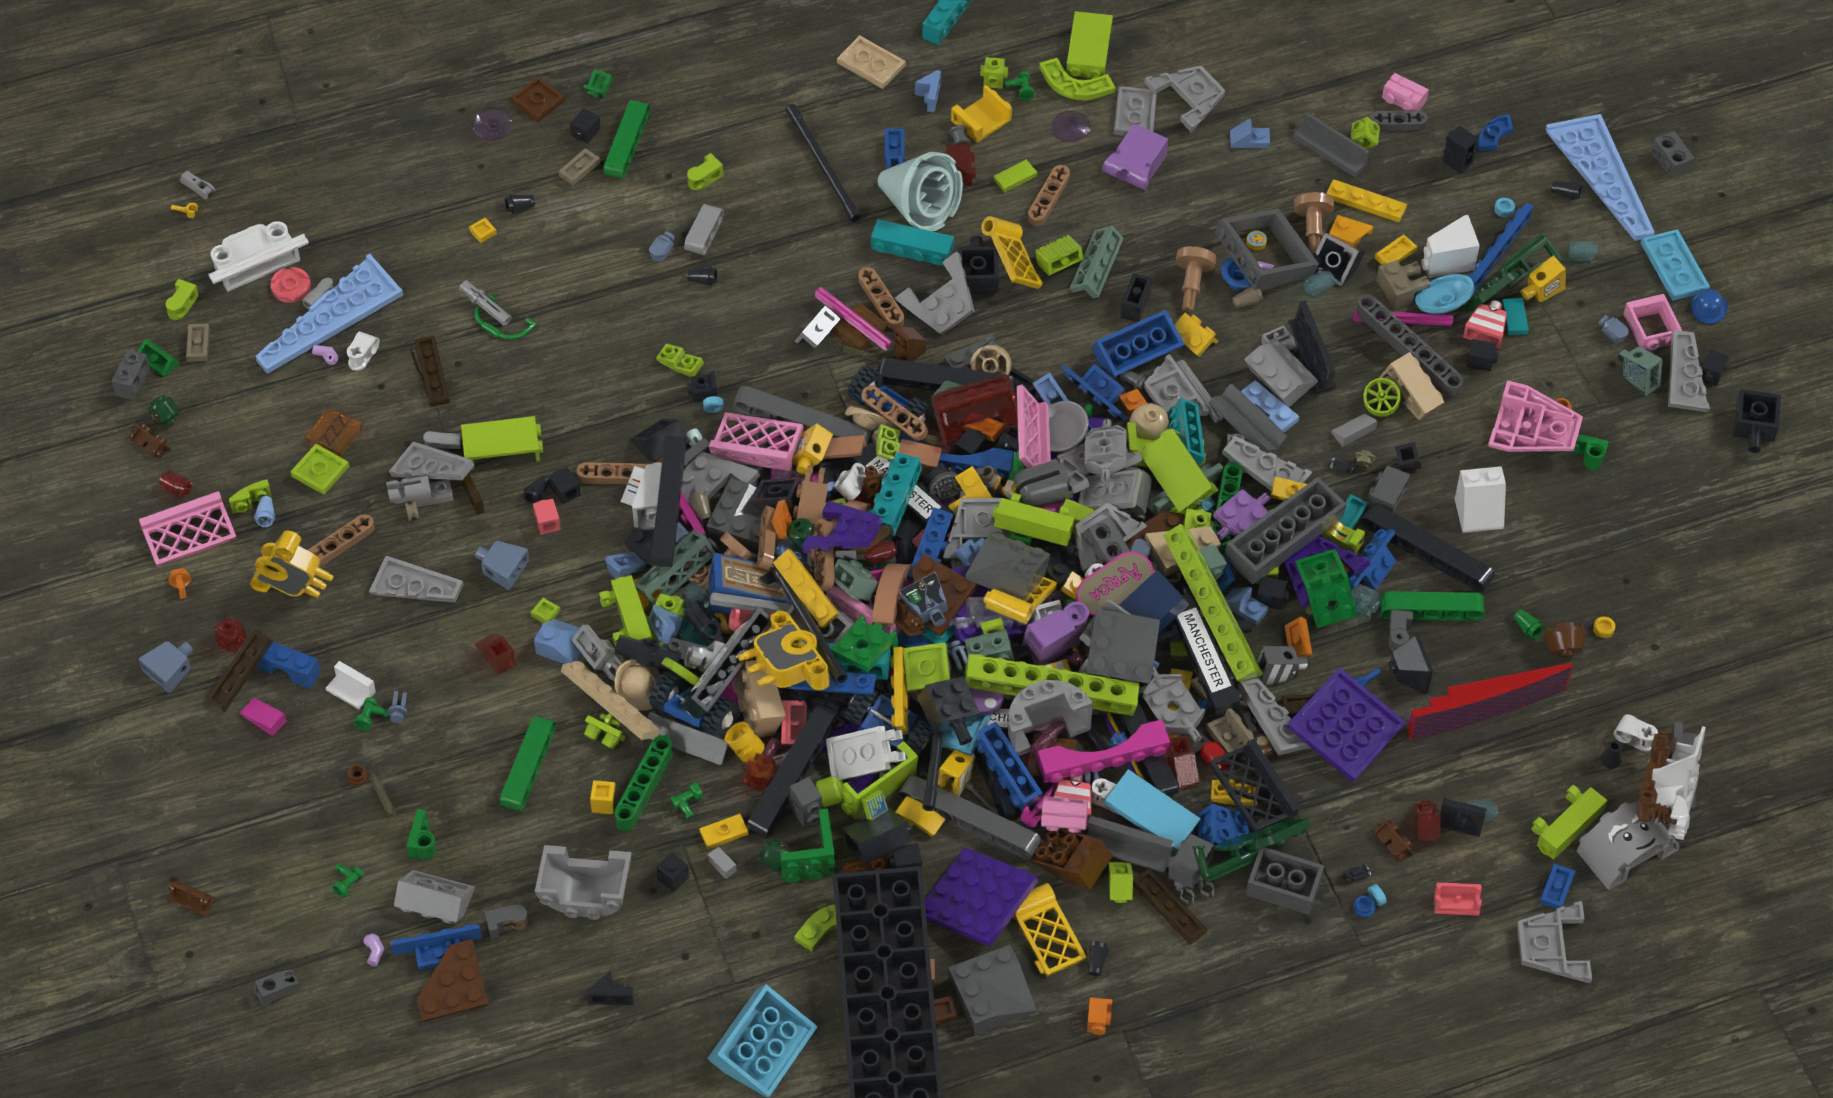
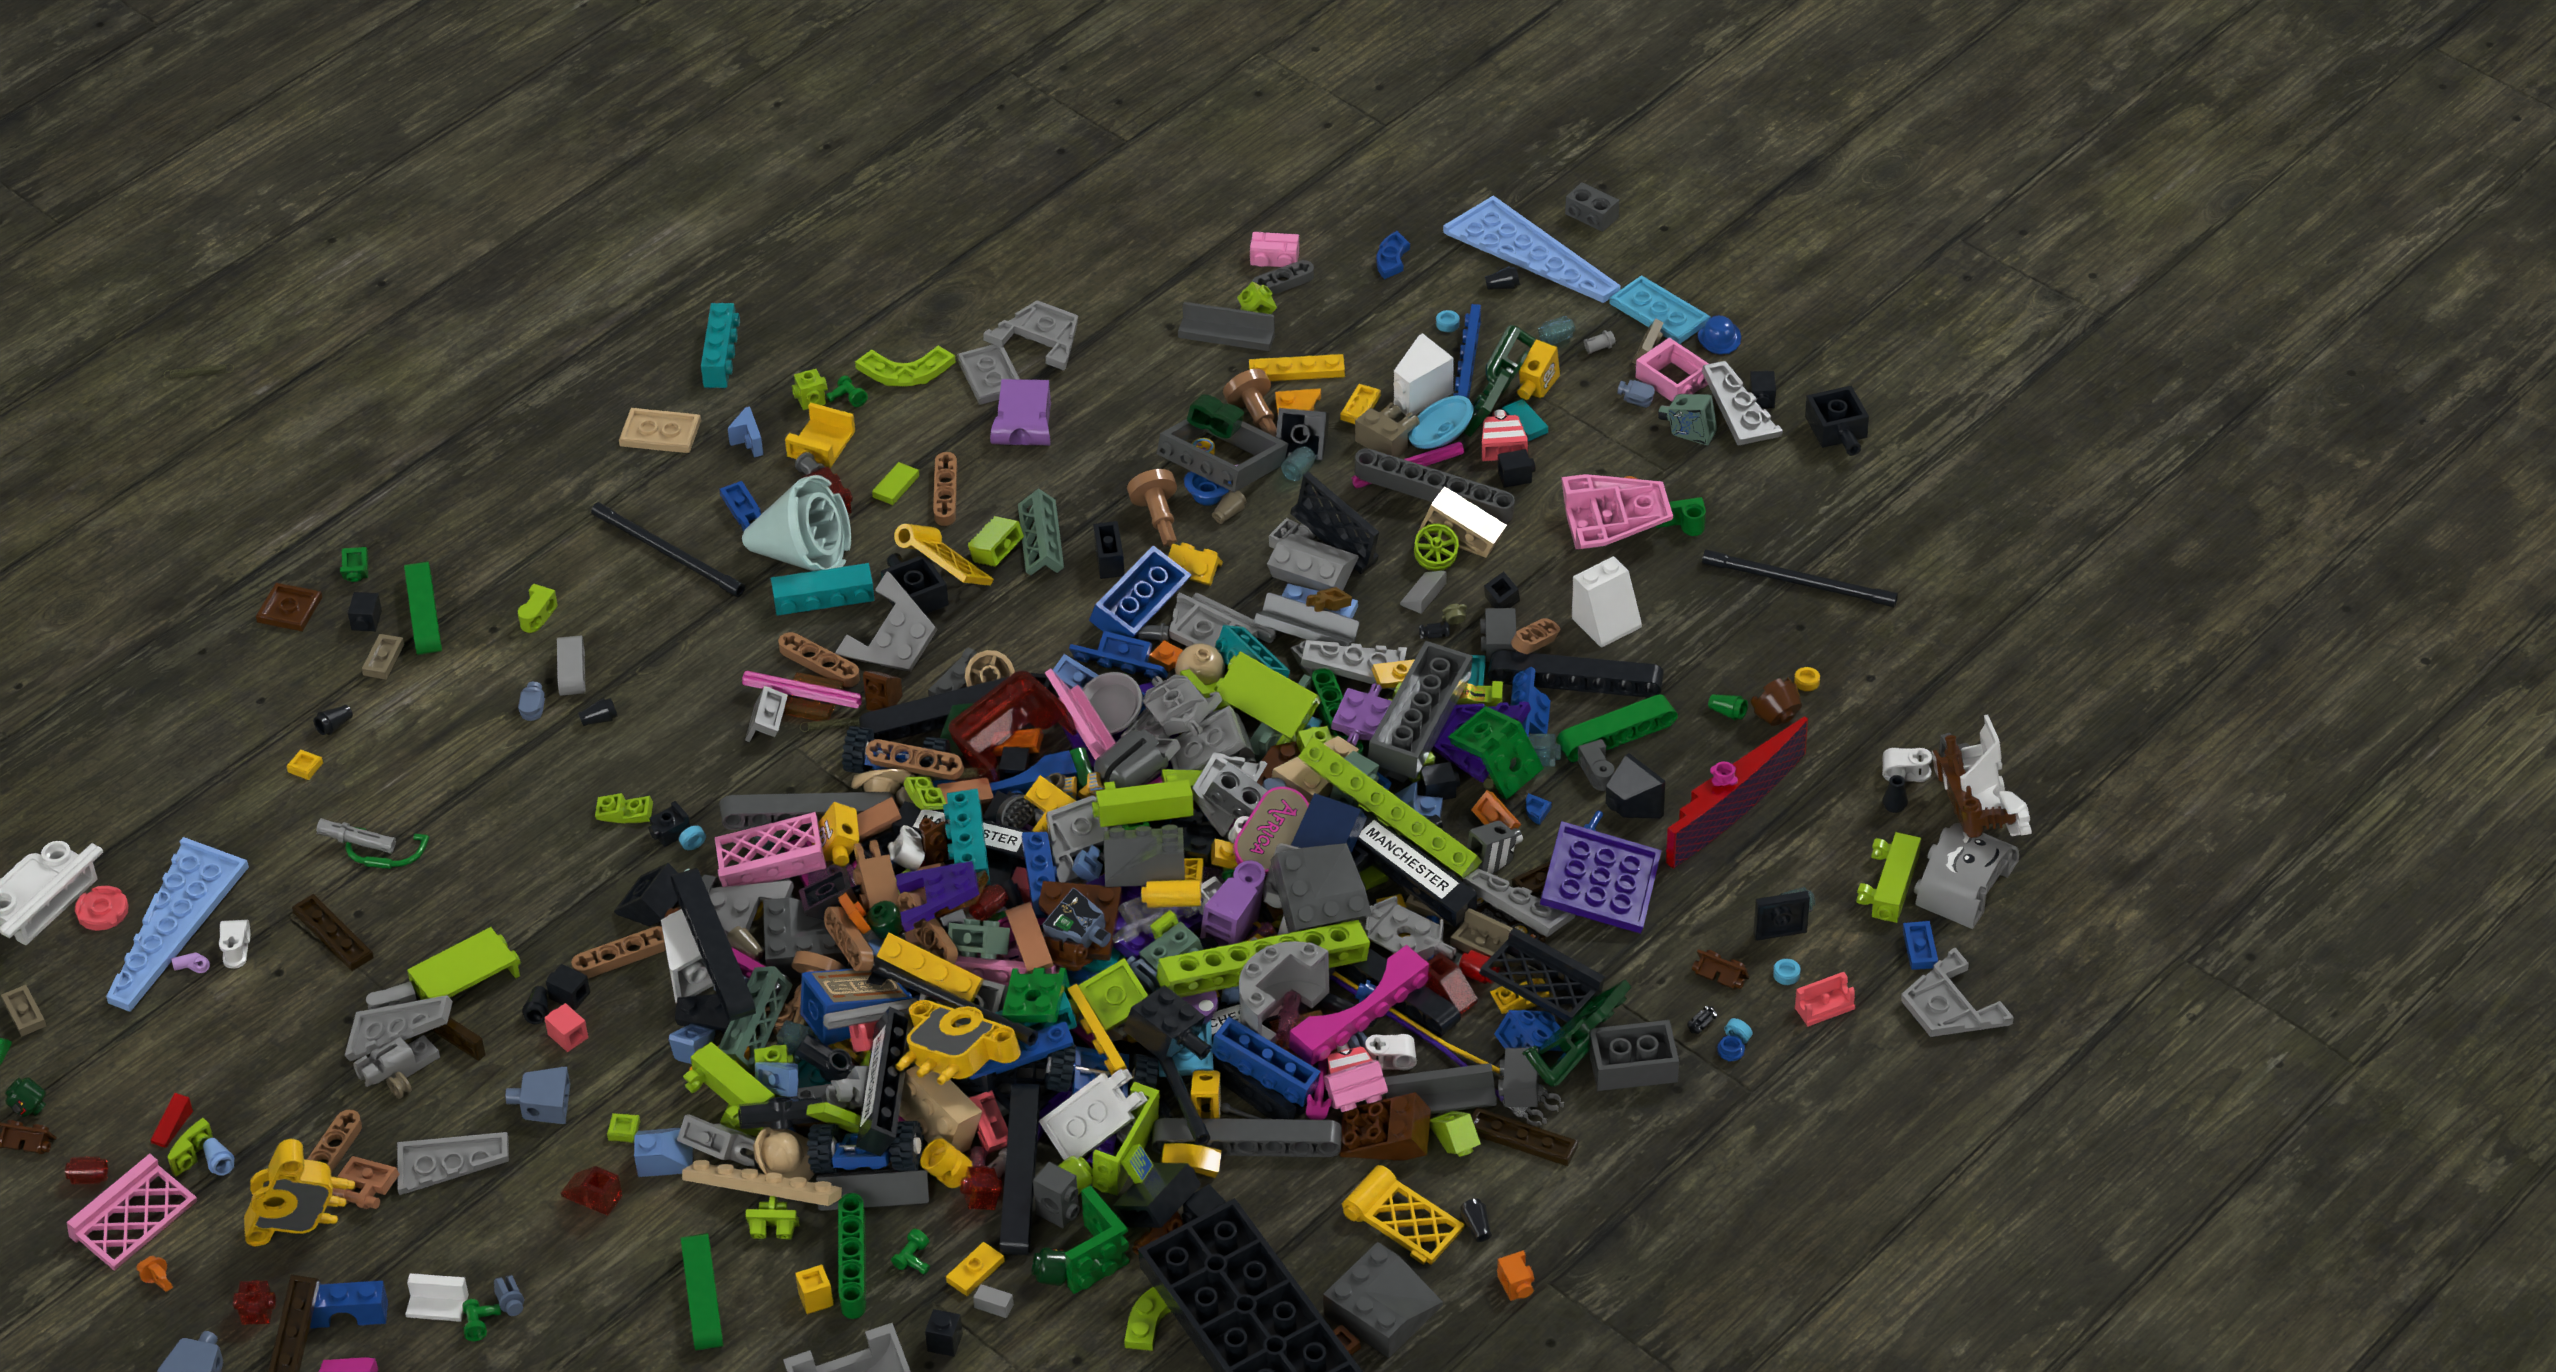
camera: 25 degrees left, 10 degrees down
lime plate [290,444,350,495] -> none
light grey bar [302,278,334,310] -> none
clear orange tile [305,408,363,457] -> none
clear purple dish [473,109,513,140] -> none
white sticker [621,466,645,506] -> none
dark purple plate [925,847,1038,947] -> none
black slope [996,426,1019,452] -> none
clear purple dish [1052,111,1091,142] -> none
lime panel [1066,11,1113,79] -> none
medium azure tile [1104,770,1200,853] -> none
medium blue slope [1230,119,1270,148] -> none
clear red slope [1414,801,1441,841] -> none
black brick [1443,126,1478,174] -> none
none -> red piece [151,1093,193,1148]
none -> nougat plate [332,1156,400,1209]
none -> dark green brick [1186,395,1245,438]
none -> pearl gold plate [1306,587,1352,612]
none -> medium nougat beam [1511,618,1560,654]
none -> blue tile [1526,793,1552,825]
none -> light grey pin [1584,330,1616,354]
none -> dark tan plate [1632,318,1663,364]
none -> black piece [1702,549,1898,608]
none -> dark pink plate [1710,762,1738,786]
none -> medium azure tile [1773,959,1800,985]

